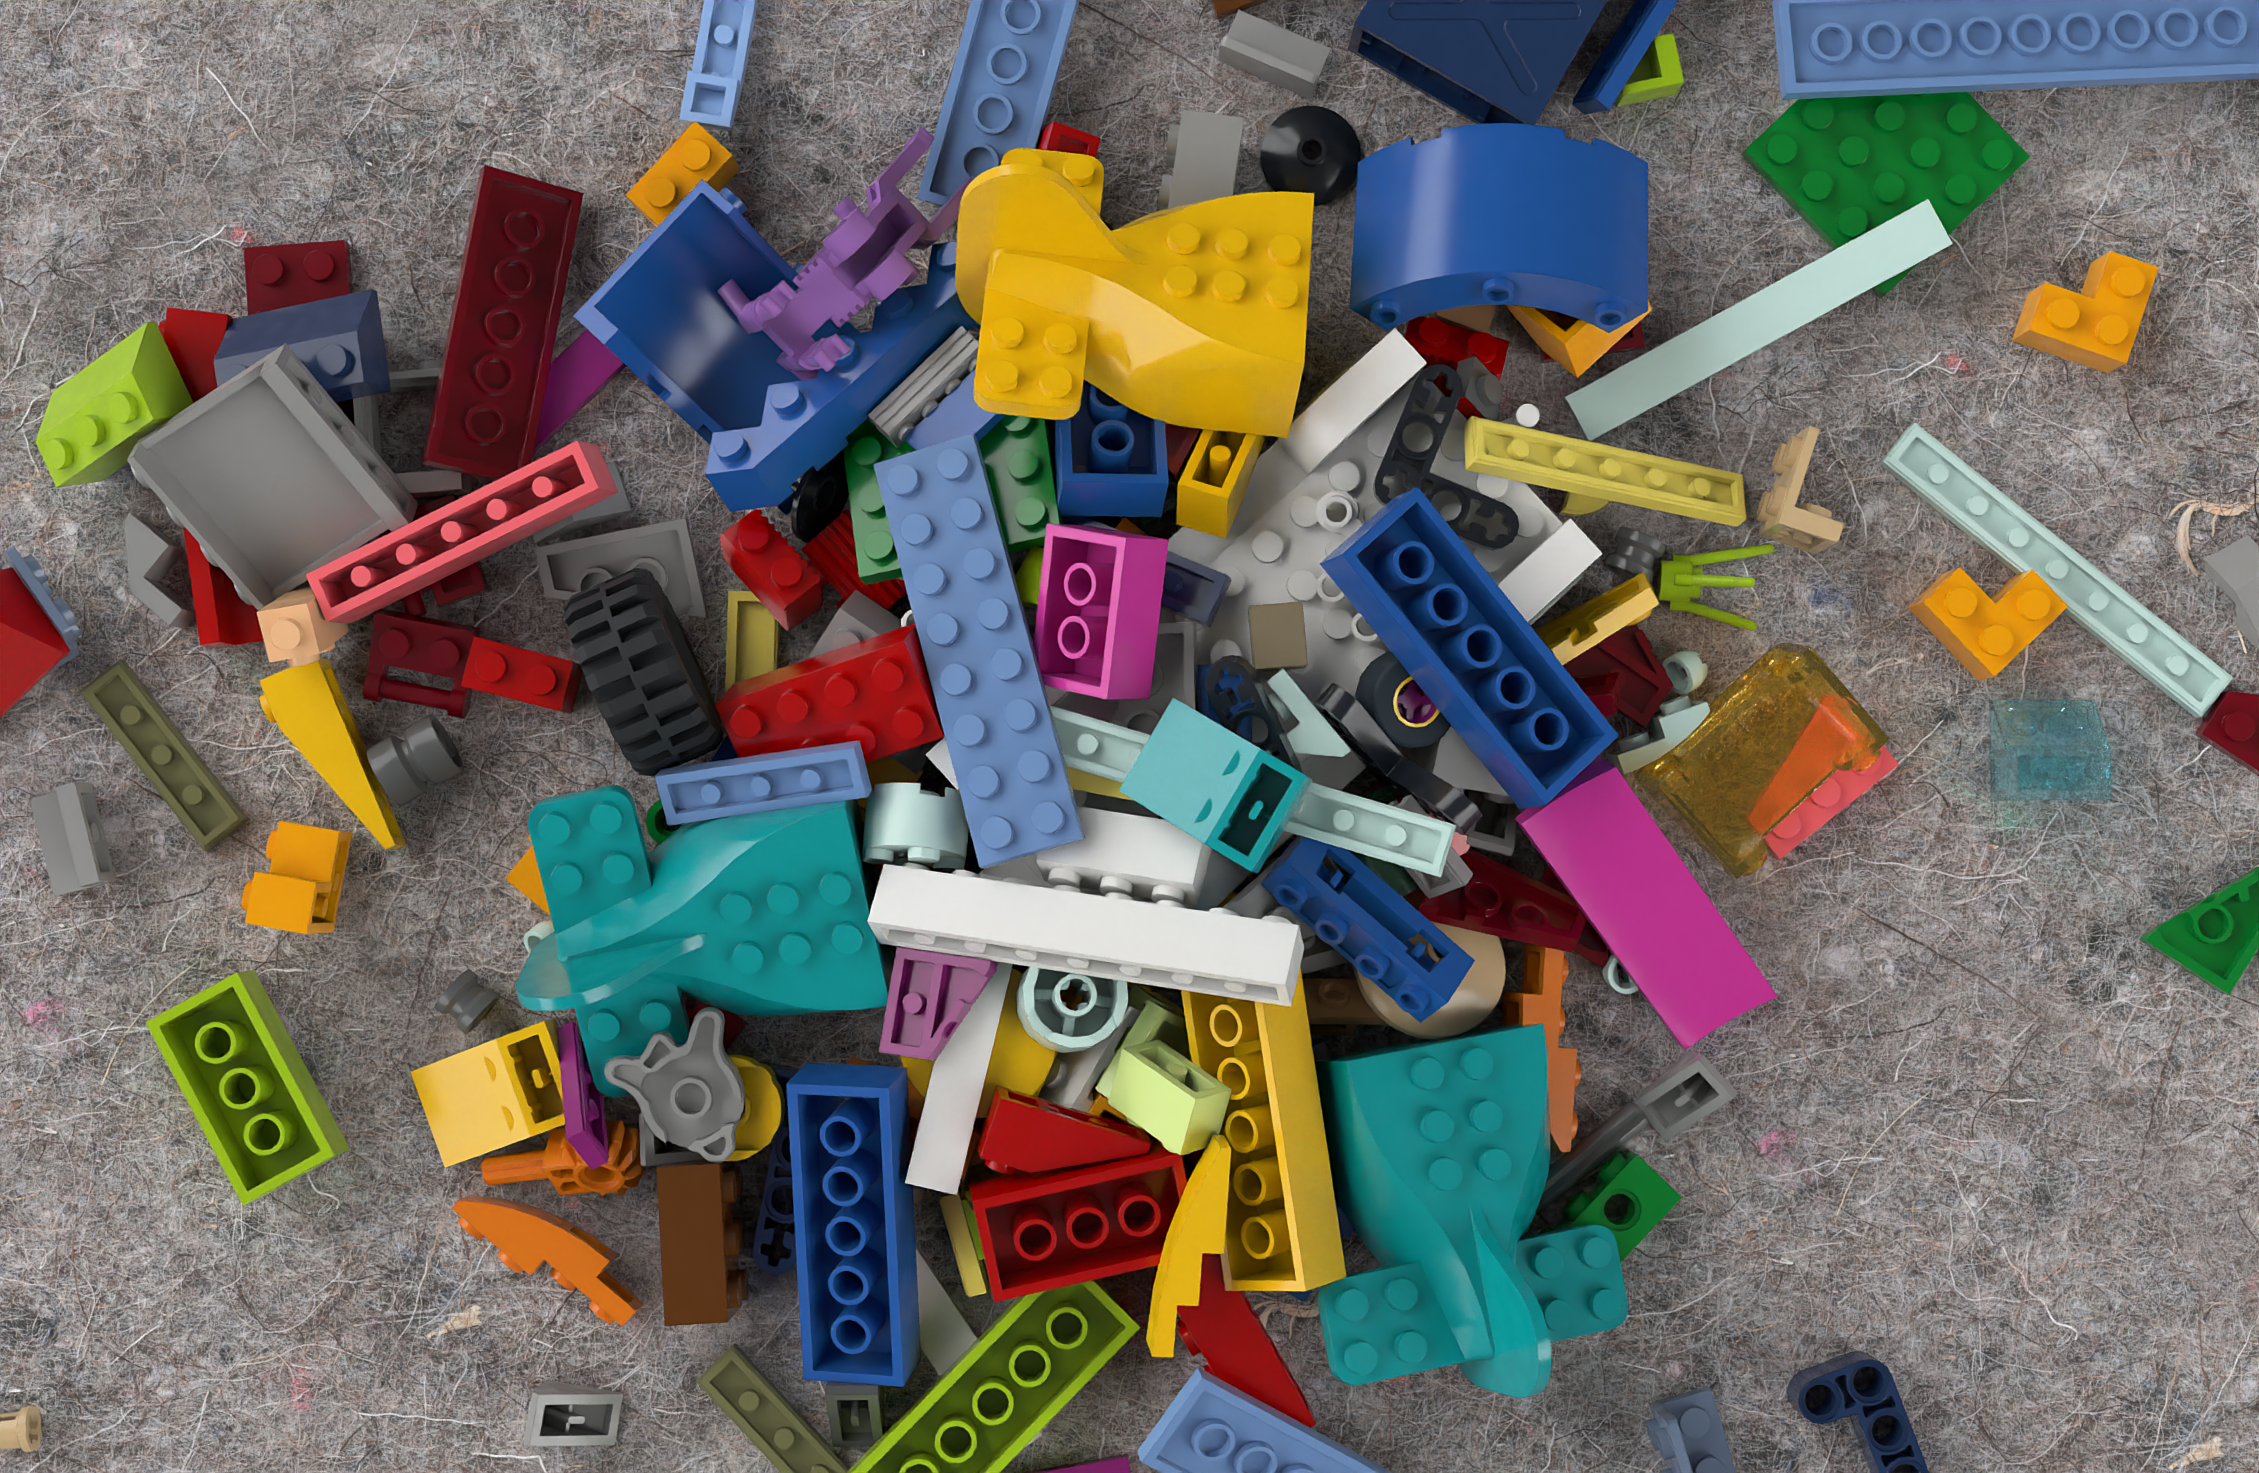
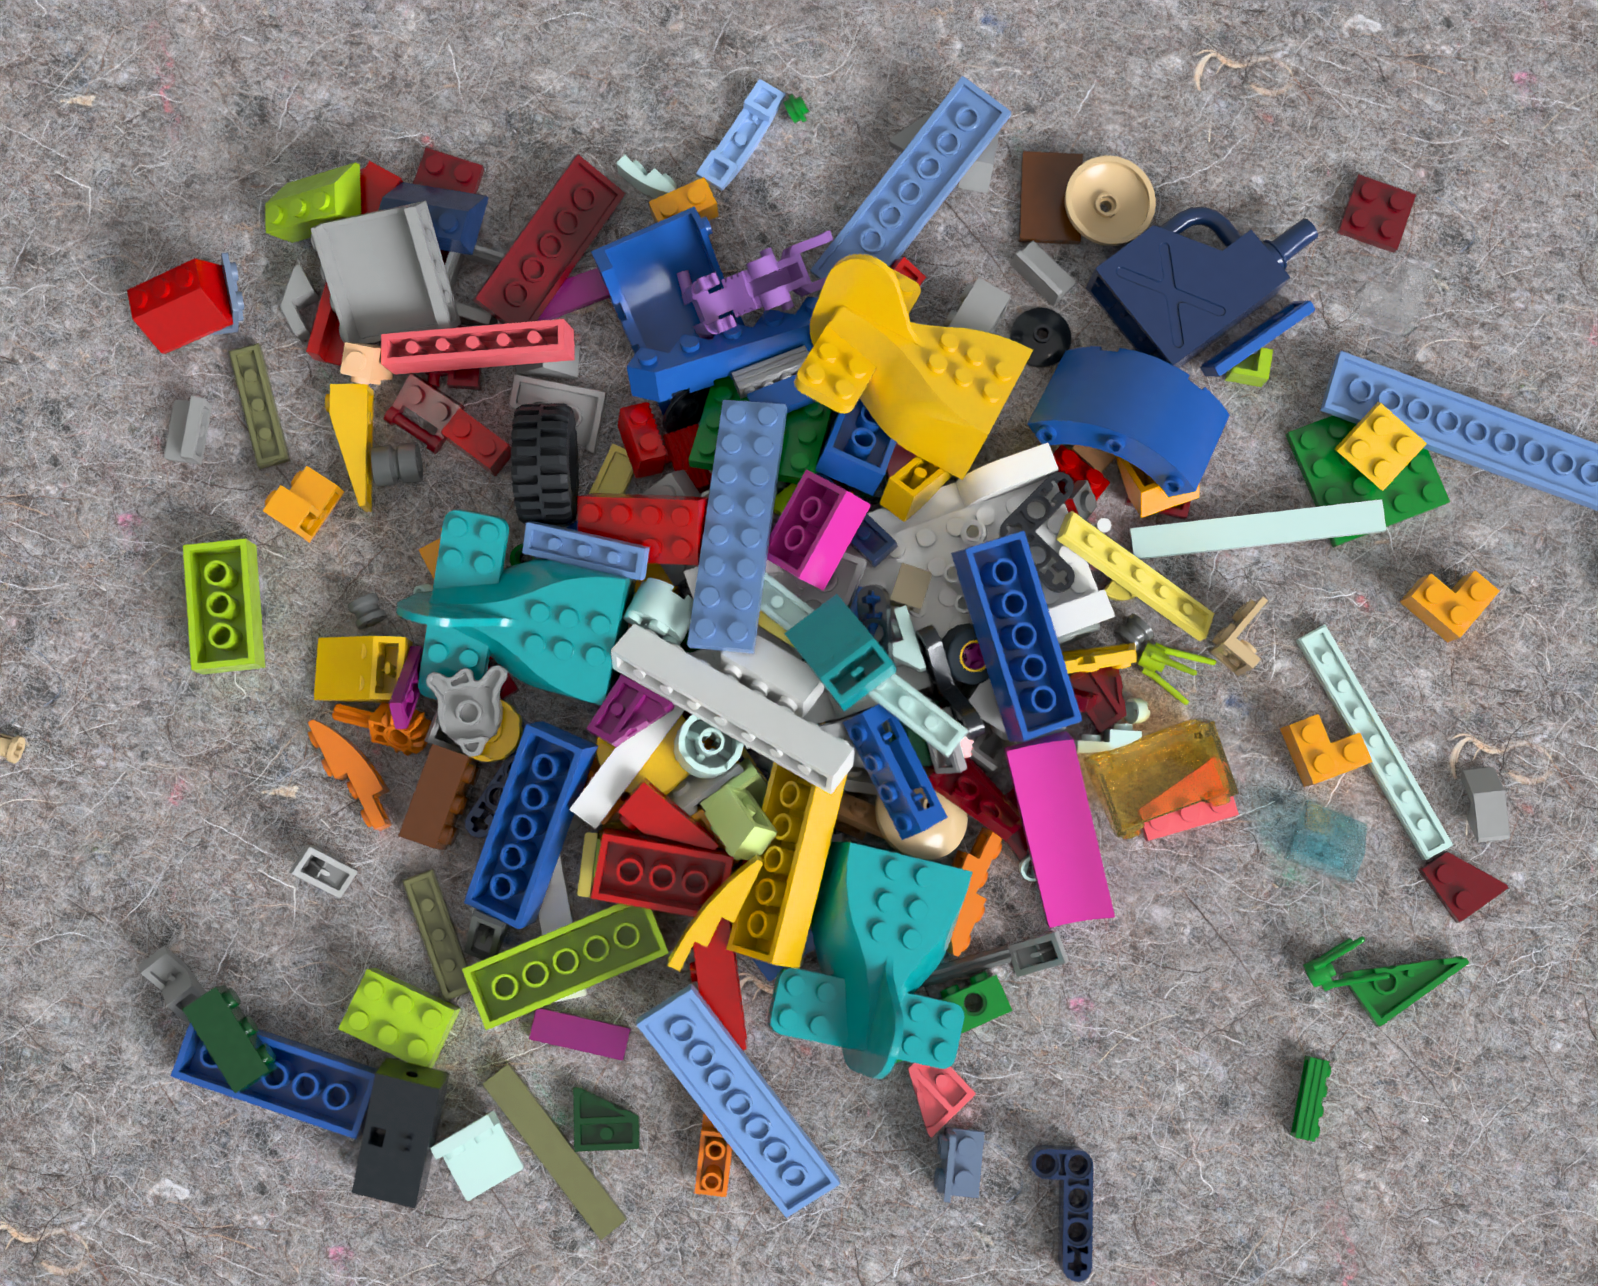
camera: 20 degrees right, 5 degrees down
none -> light aqua slope [616,155,677,199]
none -> coral wing [907,1063,976,1138]
none -> green piece [1290,1055,1331,1142]
none -> green plant [1303,936,1390,992]
none -> yellow plate [1335,402,1427,491]

